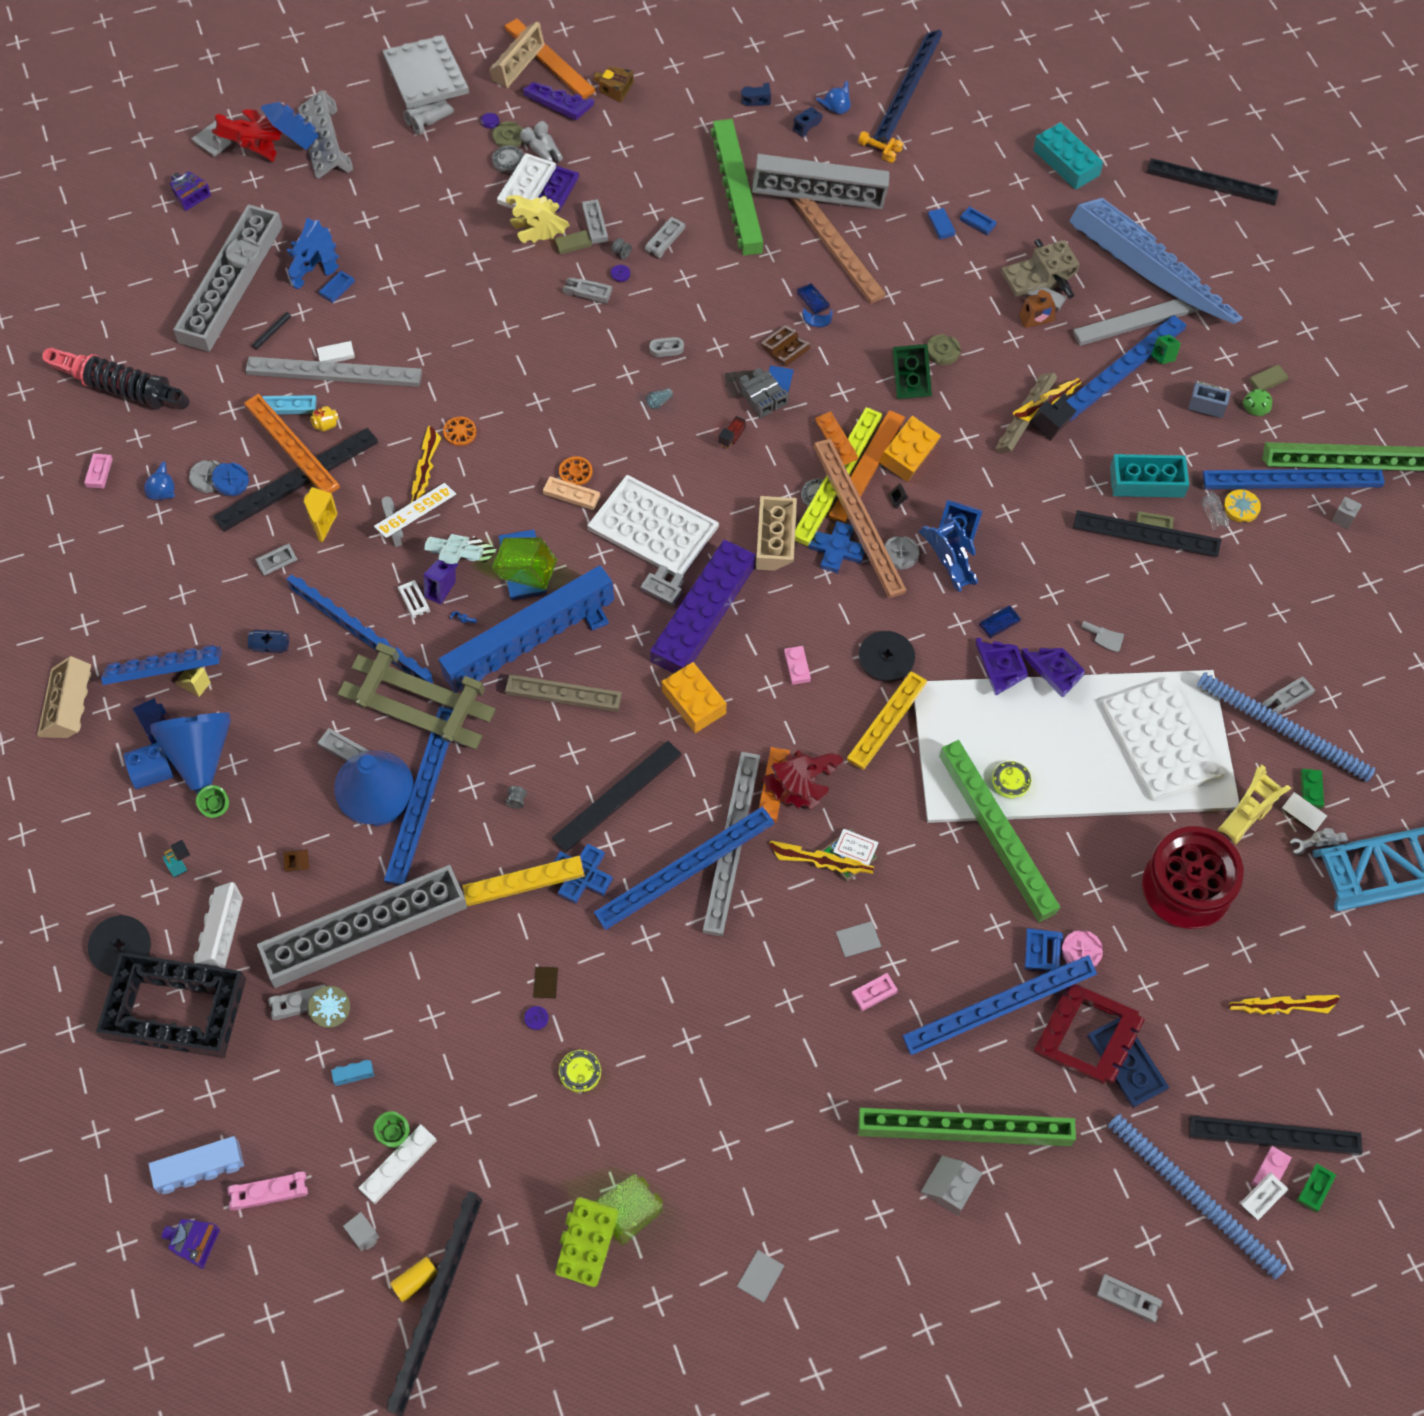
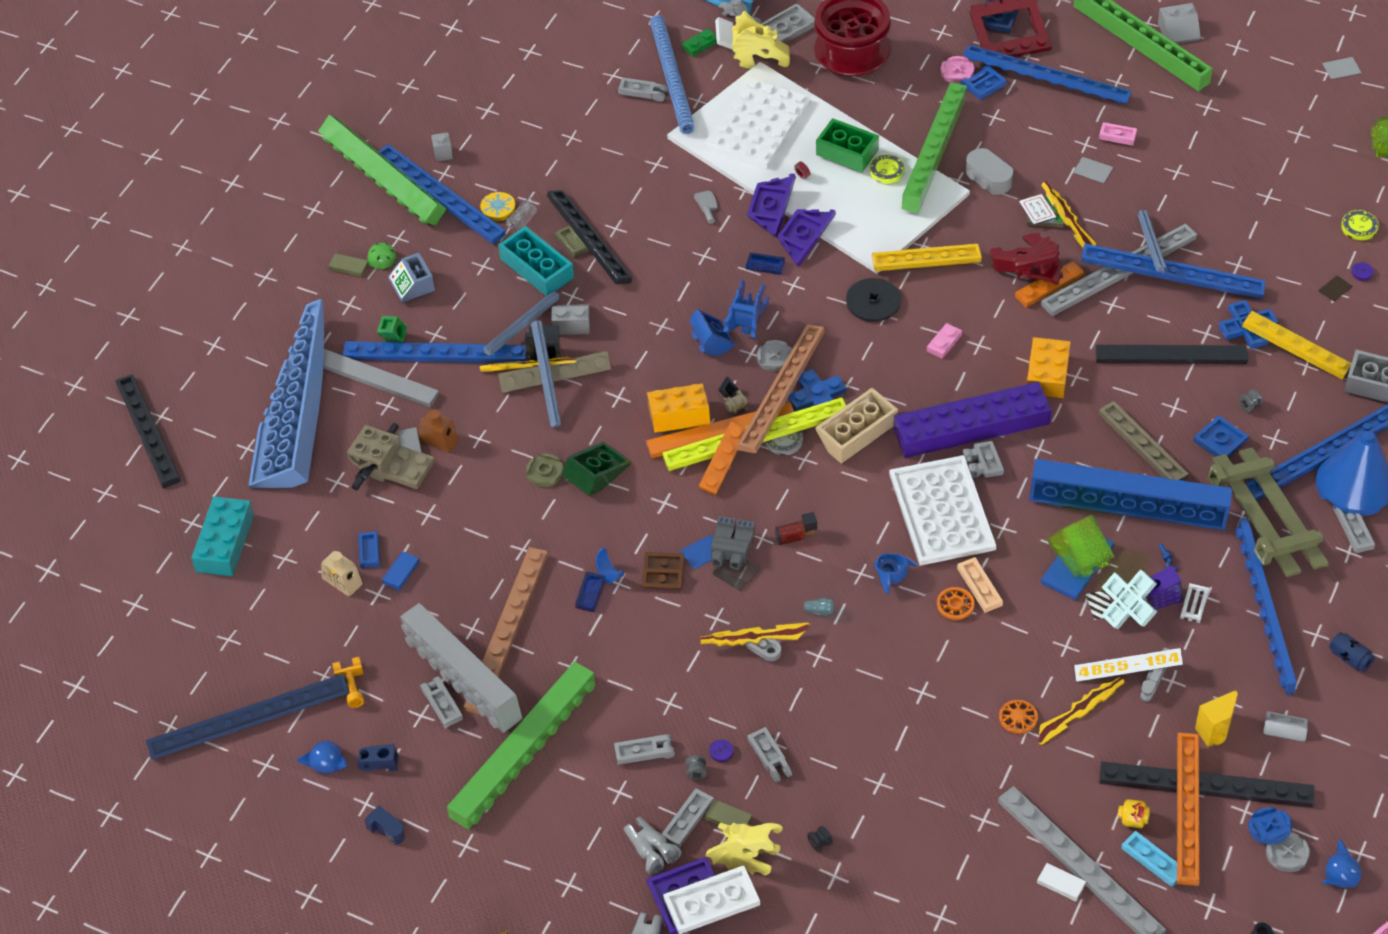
camera: 130 degrees left, 10 degrees down
none -> tan torso [321,551,363,597]
none -> sand blue axle [483,291,559,356]
none -> sand blue axle [531,321,561,428]
none -> light grey slope [552,304,590,335]
none -> light grey piece [623,816,682,876]
none -> yellow sword [700,623,810,646]
none -> dark tan brick [724,390,748,415]
none -> light grey tile [761,4,815,44]
none -> dark red tile [794,161,811,179]
none -> black wheel [807,825,833,852]
none -> green brick [816,118,879,172]
none -> blue piece [874,553,918,594]
none -> light grey brick [966,148,1013,195]
none -> sand blue axle [1138,210,1167,273]
none -> blue plate [1193,415,1249,458]

